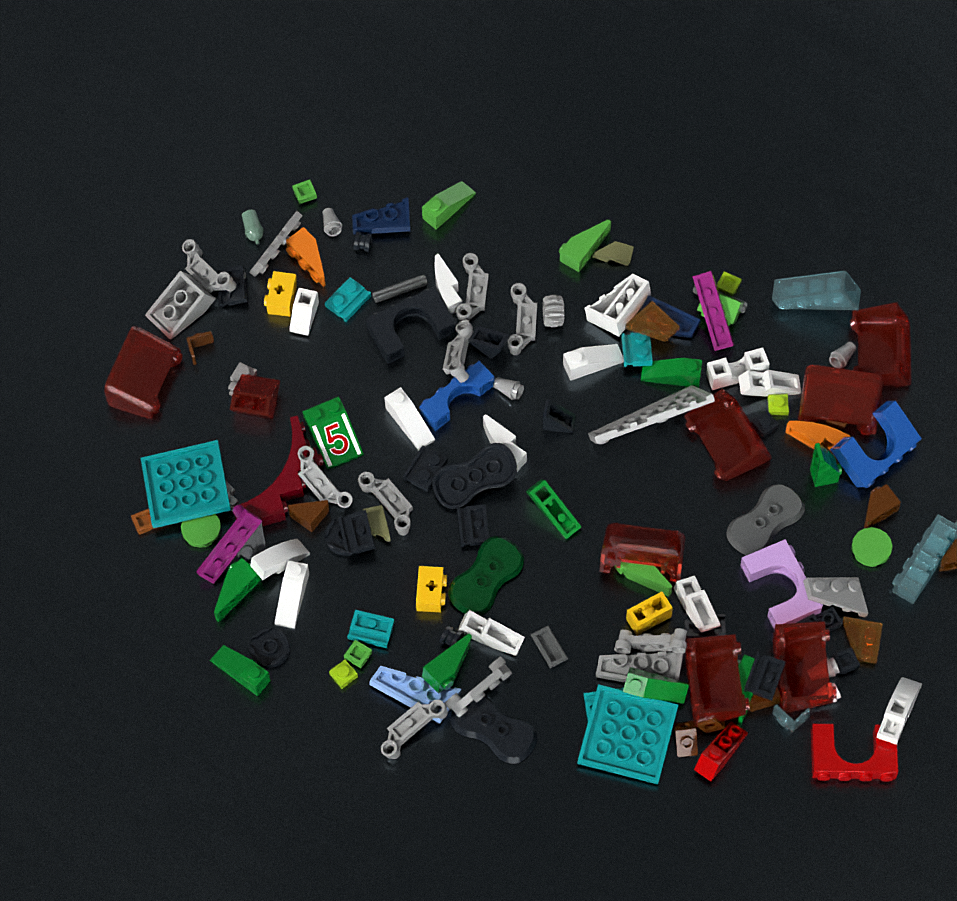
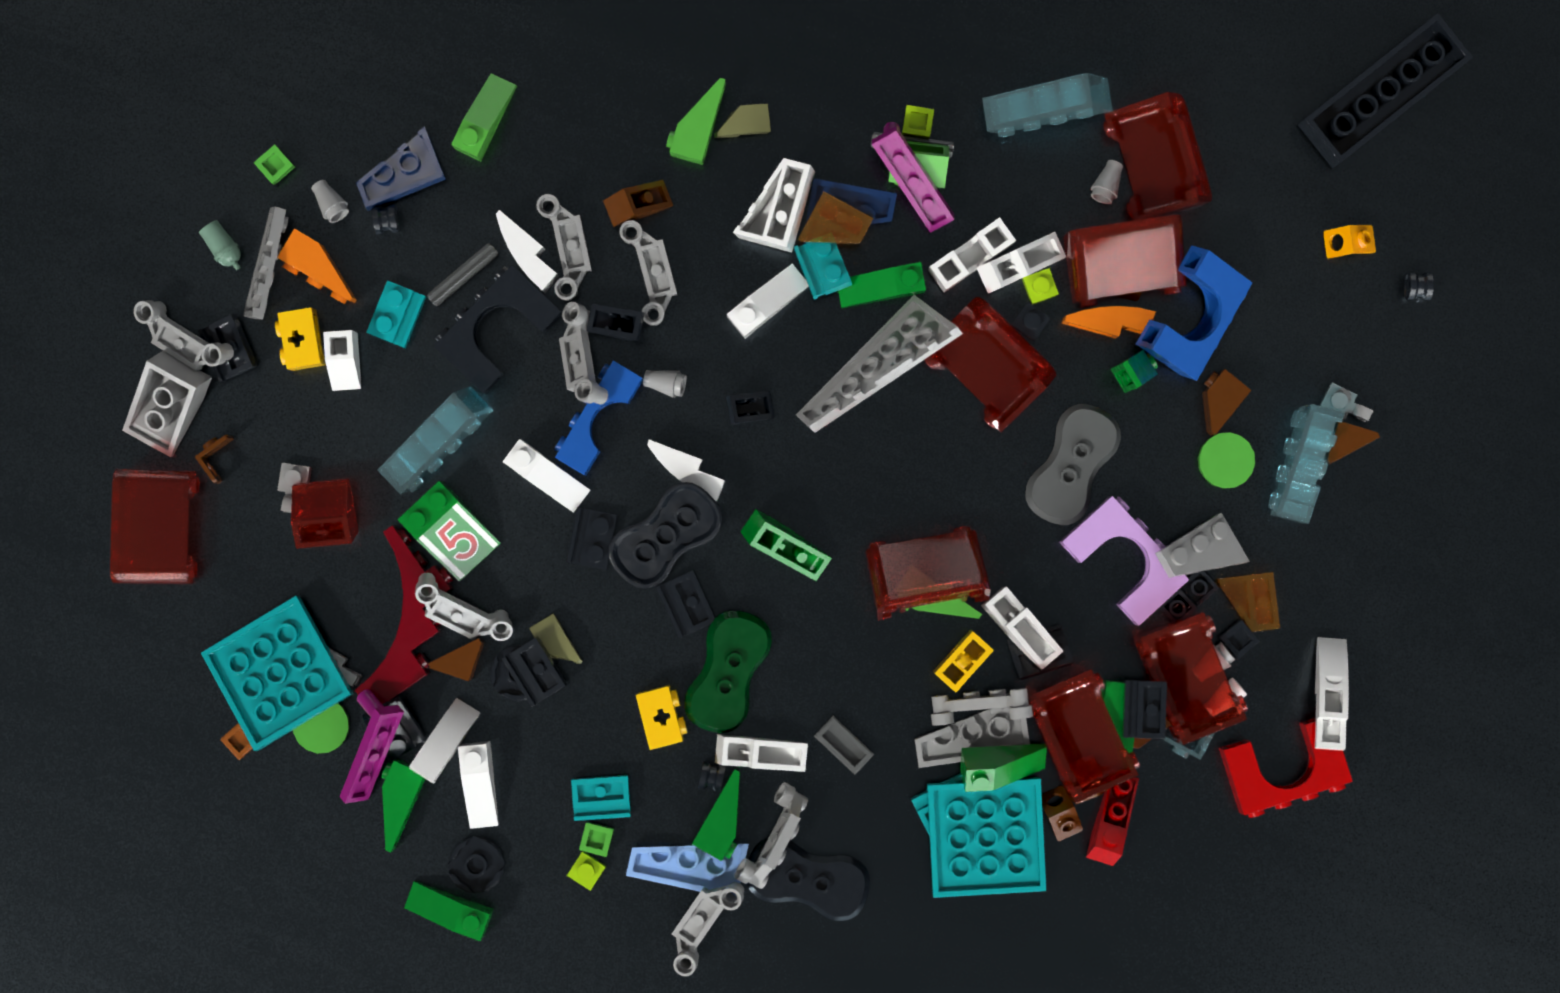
camera: 20 degrees left, 25 degrees up
light grey plate [358,472,413,535] -> none
light grey gear [542,295,565,327] -> none
none -> clear light blue wedge [378,386,494,495]
none -> reddish brown slope [603,180,673,227]

